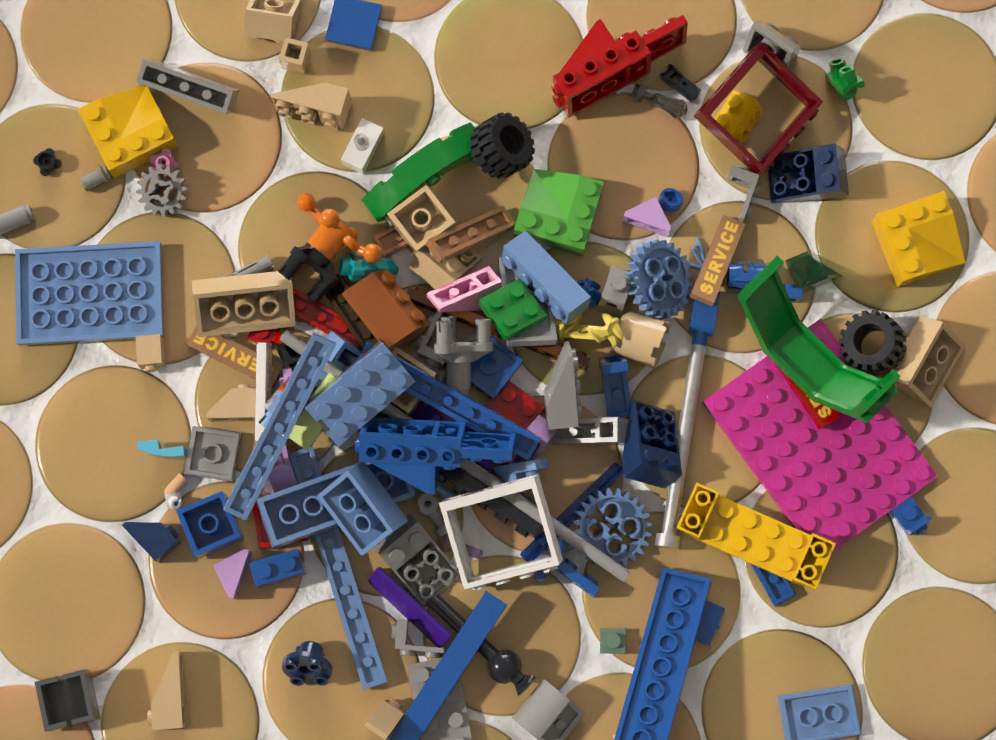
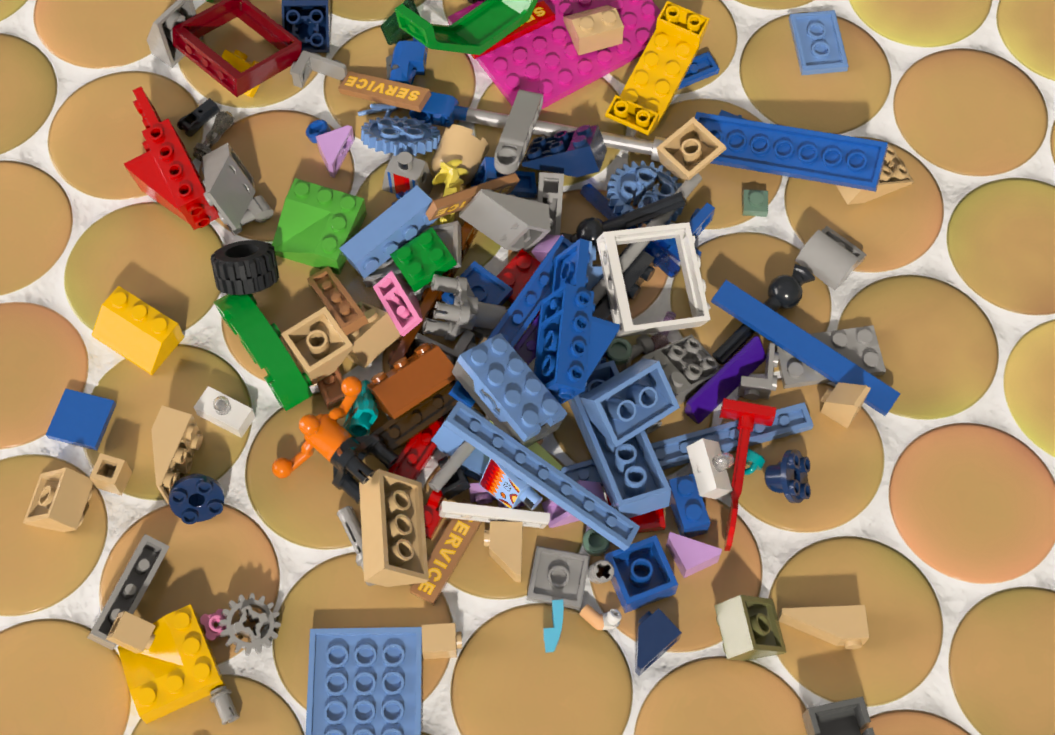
camera: 90 degrees left, 15 degrees down
none -> yellow slope [92,286,184,375]
none -> tan brick [106,611,156,654]
none -> dark blue plate [169,473,224,524]
none -> light grey slope [201,143,256,231]
none -> light grey leg [227,195,274,236]
none -> medium nougat tile [426,173,520,221]
none -> light grey piece [494,89,544,175]
none -> black piece [560,191,687,251]
none -> tan slope [563,5,624,56]
none -> light grey piece [587,560,614,584]
none -> sand green tile [606,338,632,365]
none -> tan slope [657,117,726,180]
none -> white piece [686,438,734,499]
none -> olive slope [714,595,786,661]
none -> red piece [719,398,776,551]
none -> teal tile [744,449,766,475]

